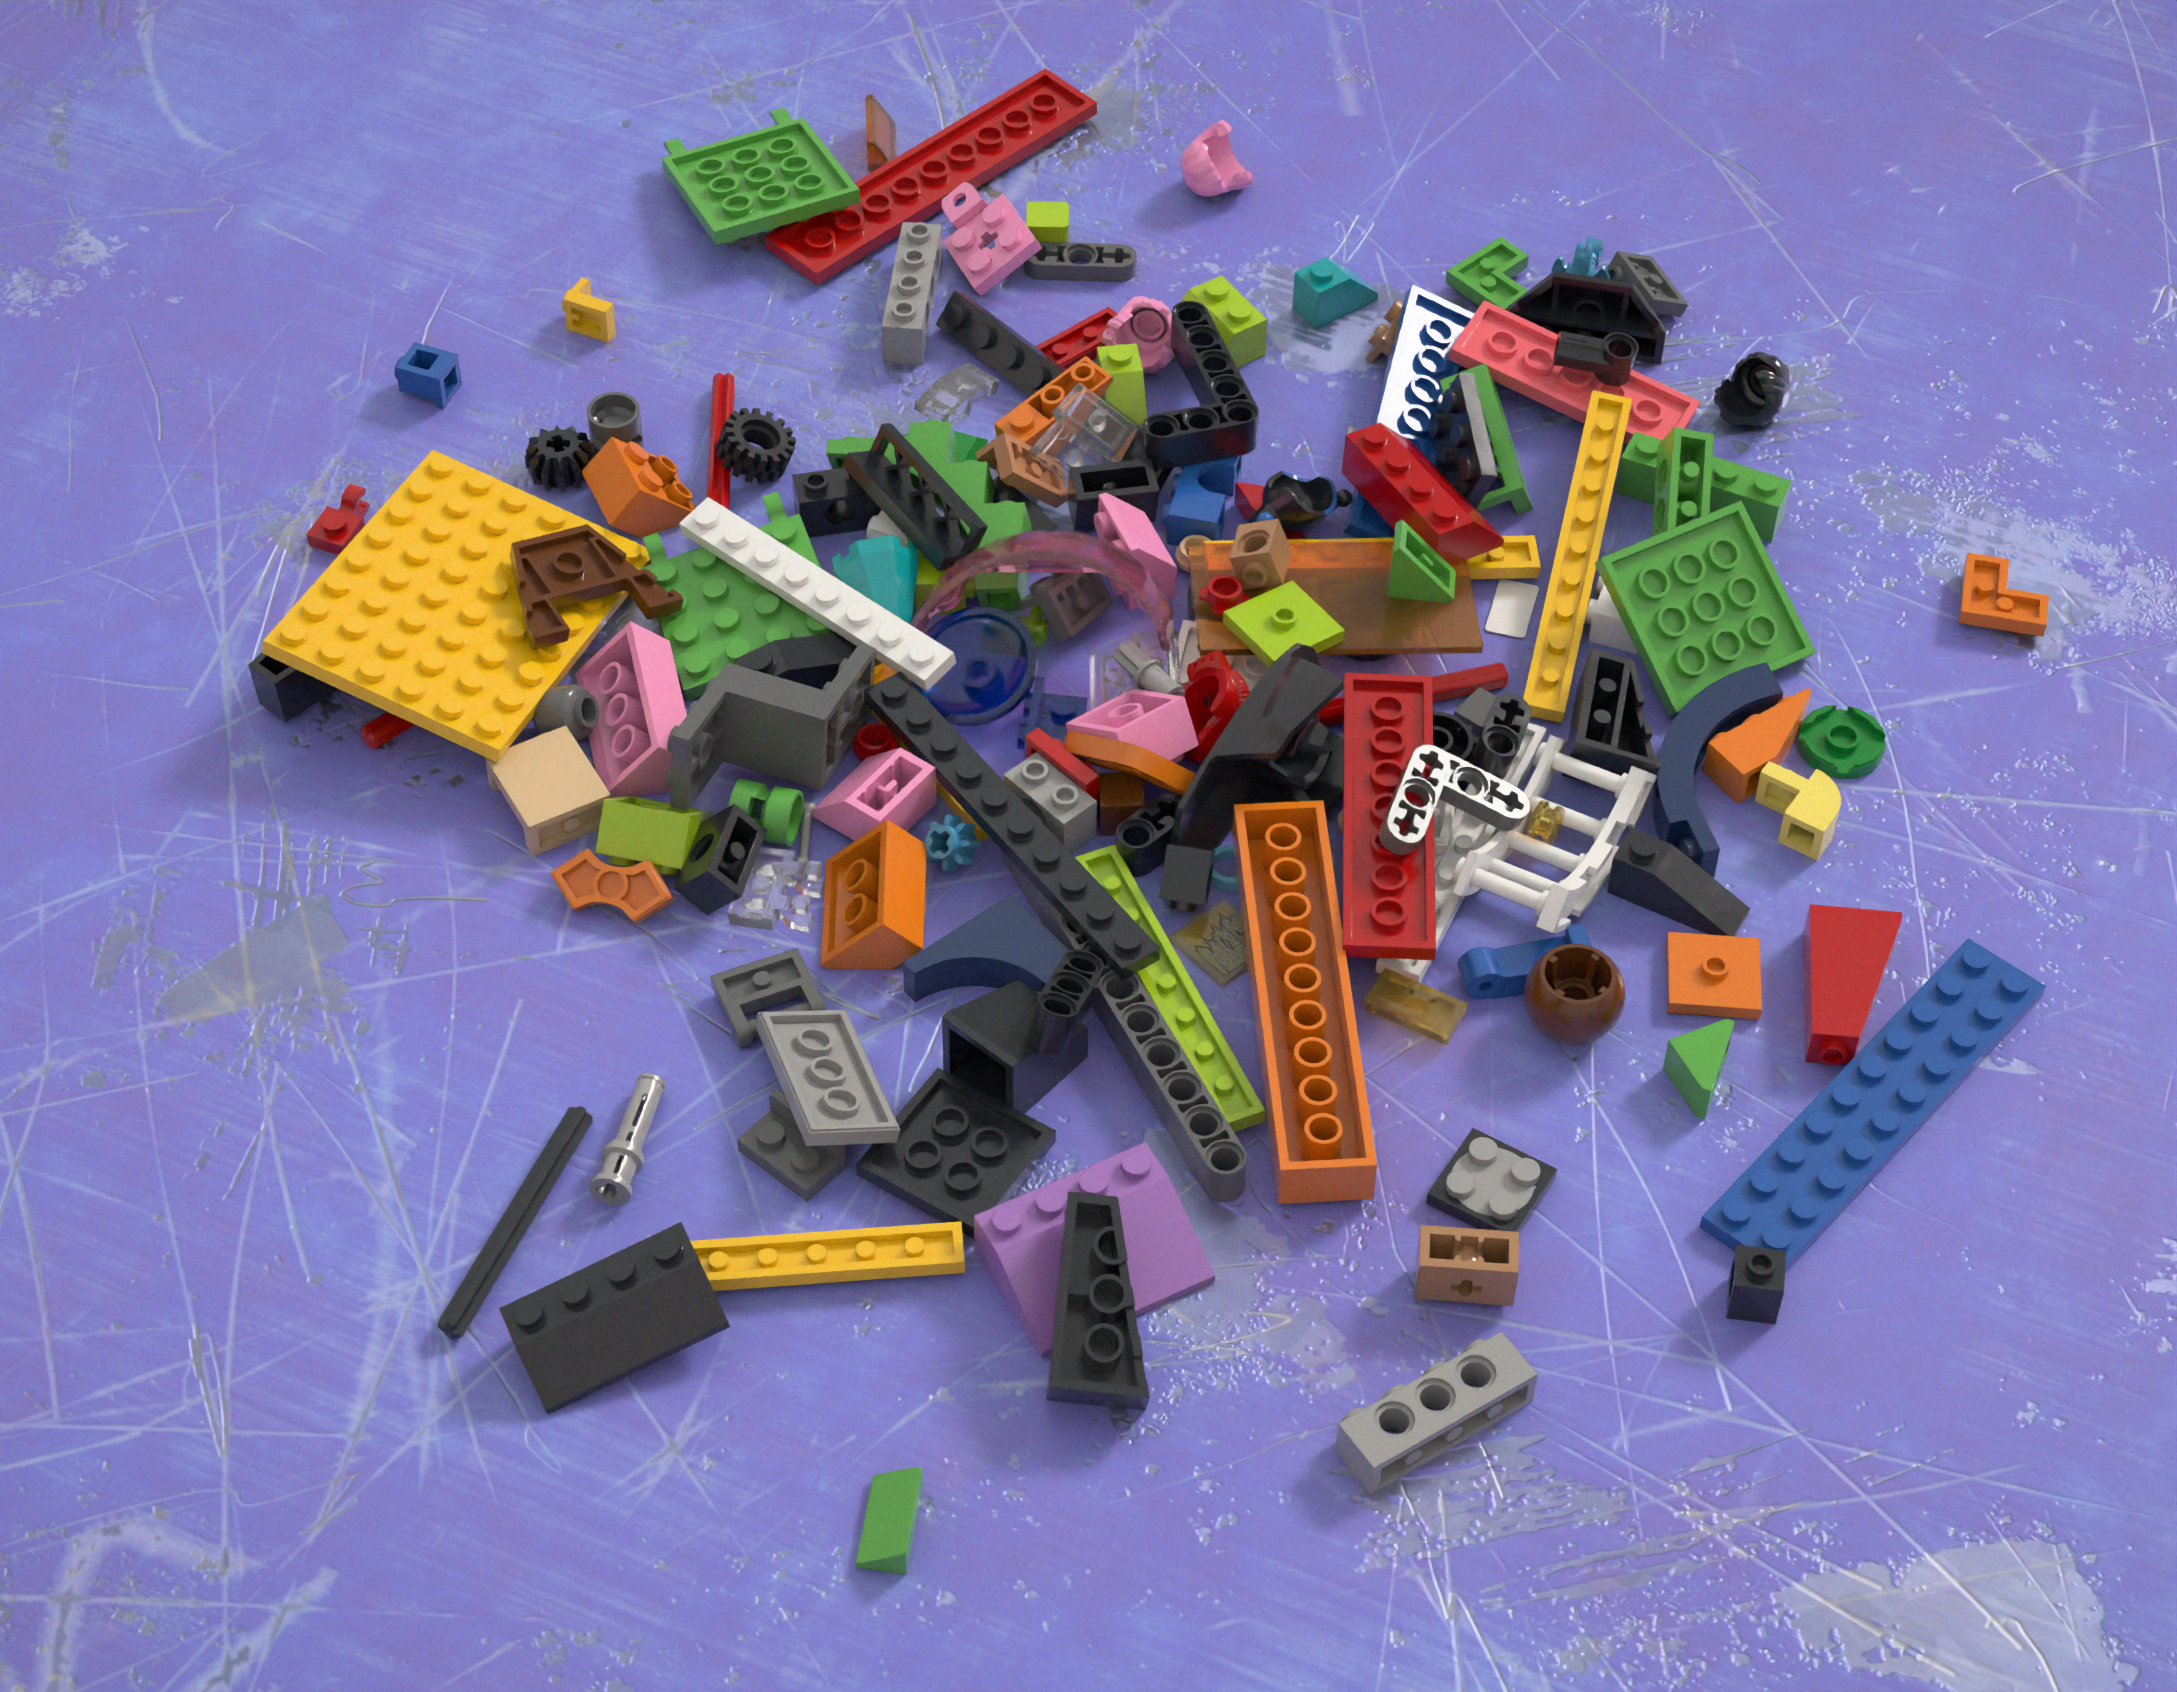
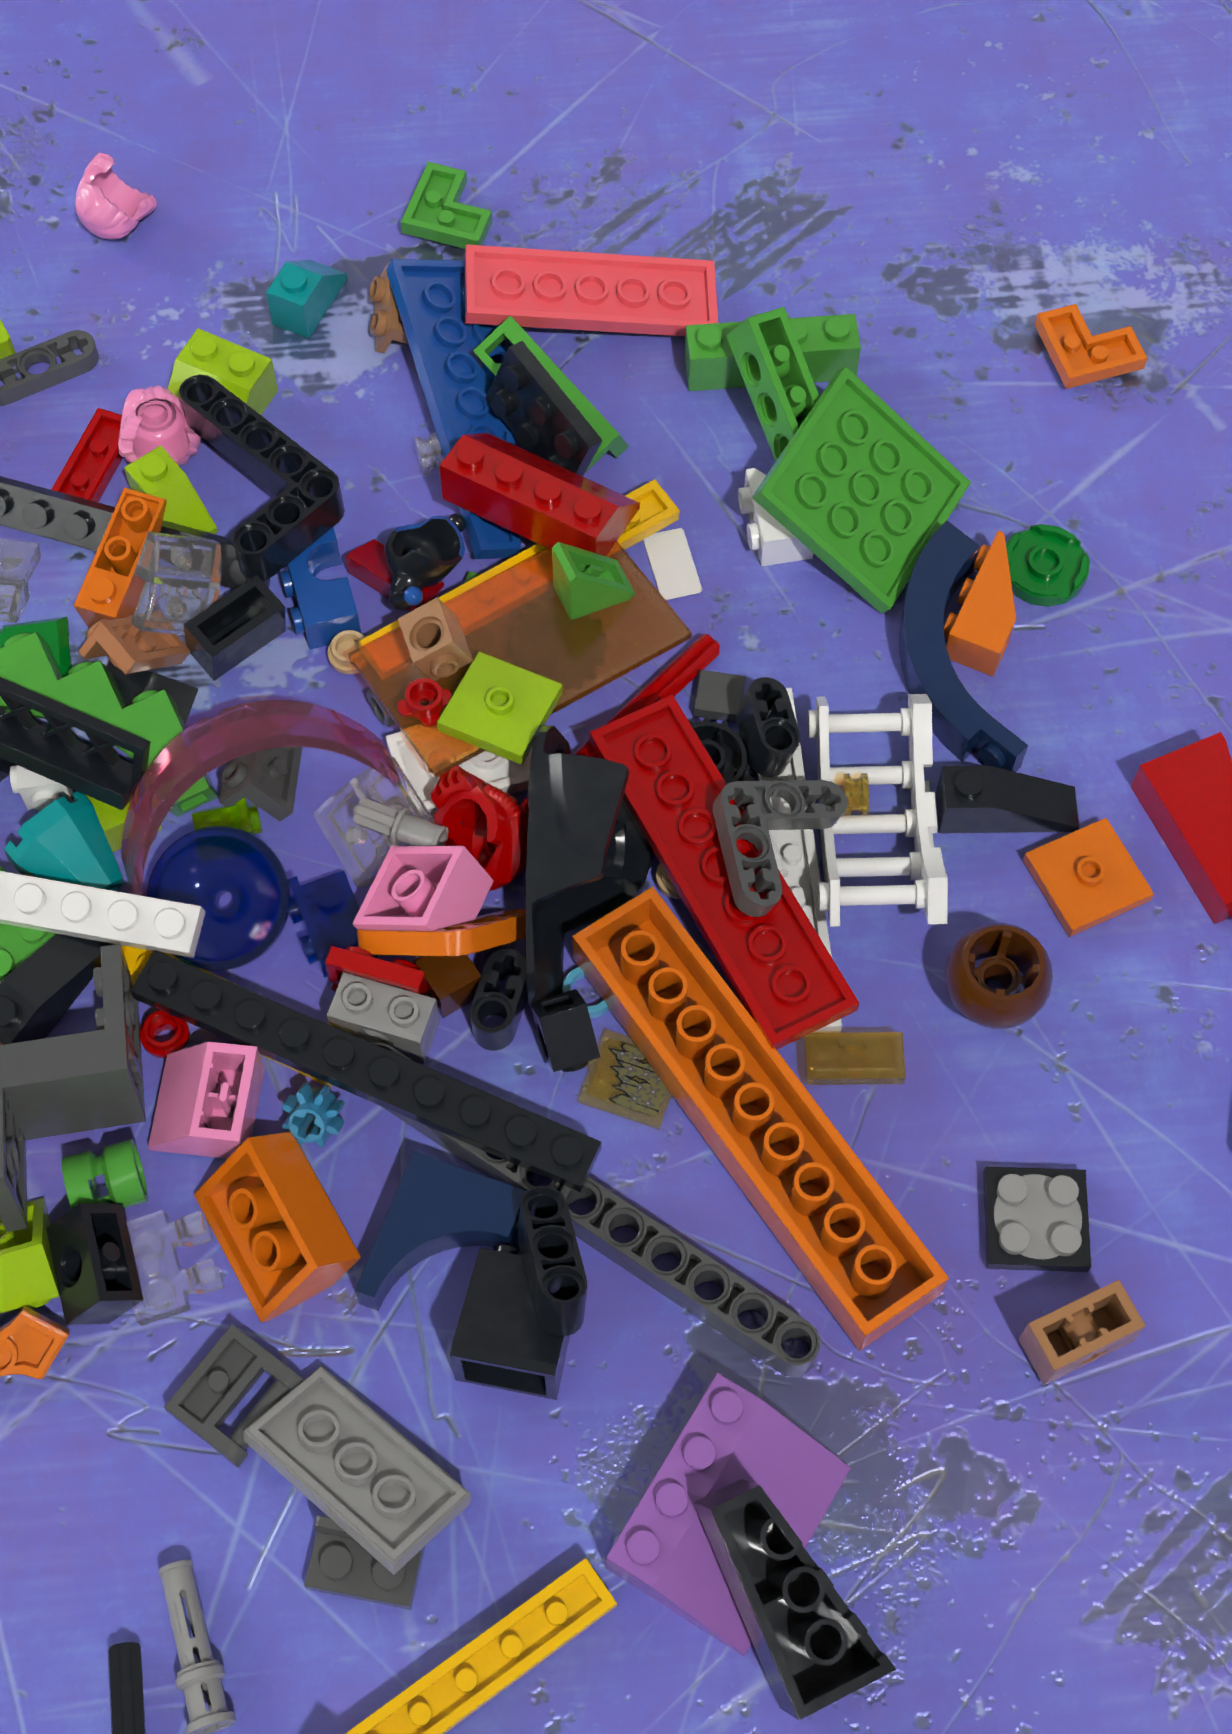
camera: 30 degrees left, 15 degrees up
light grey hinge [798,801,816,875] -> none
black plate [856,1068,1056,1239] -> none
lime plate [1075,844,1266,1132] -> none
bright pink slope [1093,493,1177,610] -> none
light grey brick [1335,1332,1538,1495] -> none
blue leg [1457,923,1592,999] -> none
black wedge [1507,271,1667,365] -> none
yellow plate [1523,390,1632,723] -> none
dark azure piece [1551,237,1610,279] -> none
black piece [1553,331,1639,387] -> none
black wedge [1561,648,1661,784] -> none
dark grey bracket [1607,251,1688,317] -> none
bright green slope [1663,1019,1735,1119] -> none
black hair [1714,351,1792,426] -> none
light yellow brick [1755,761,1841,861] -> none

